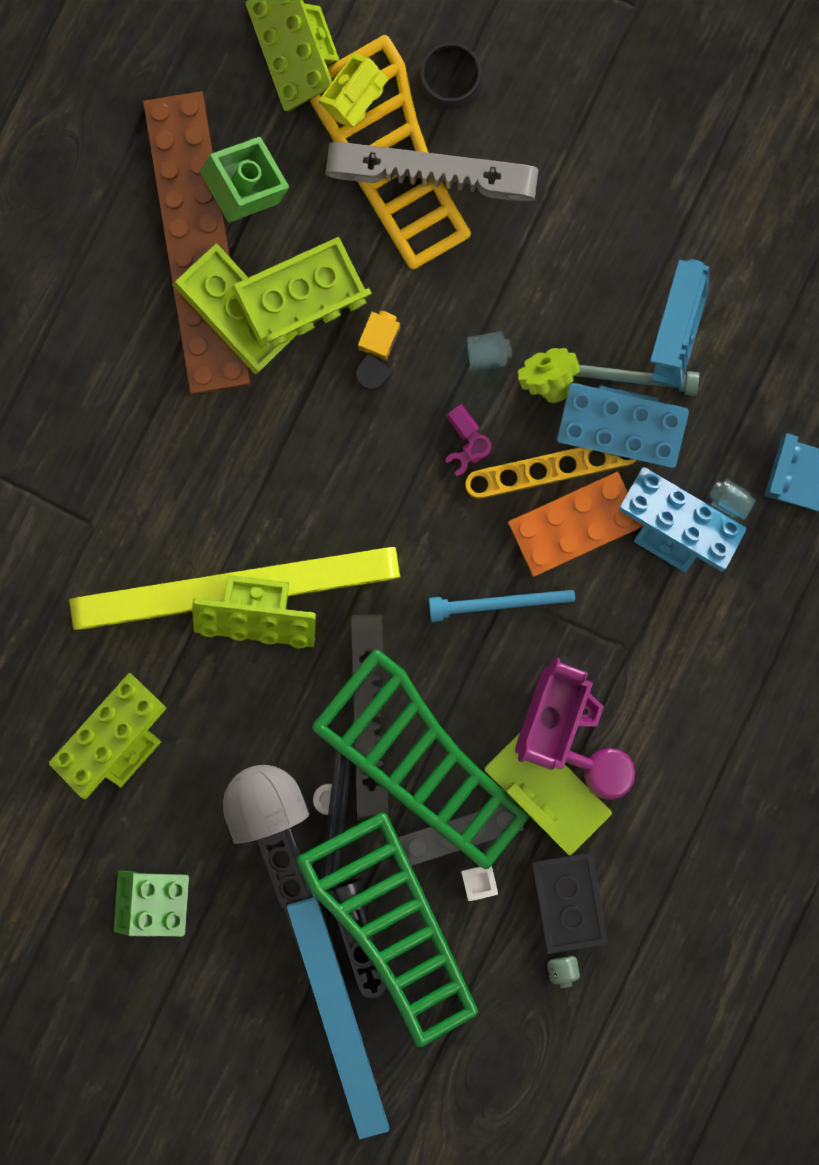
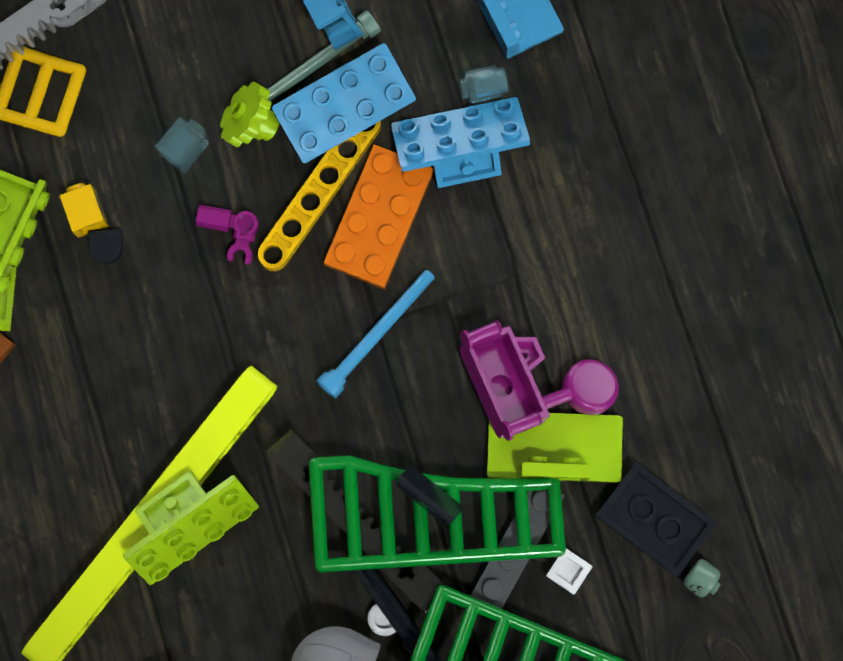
camera: 40 degrees left, 5 degrees down
none -> black slope [396,466,463,527]

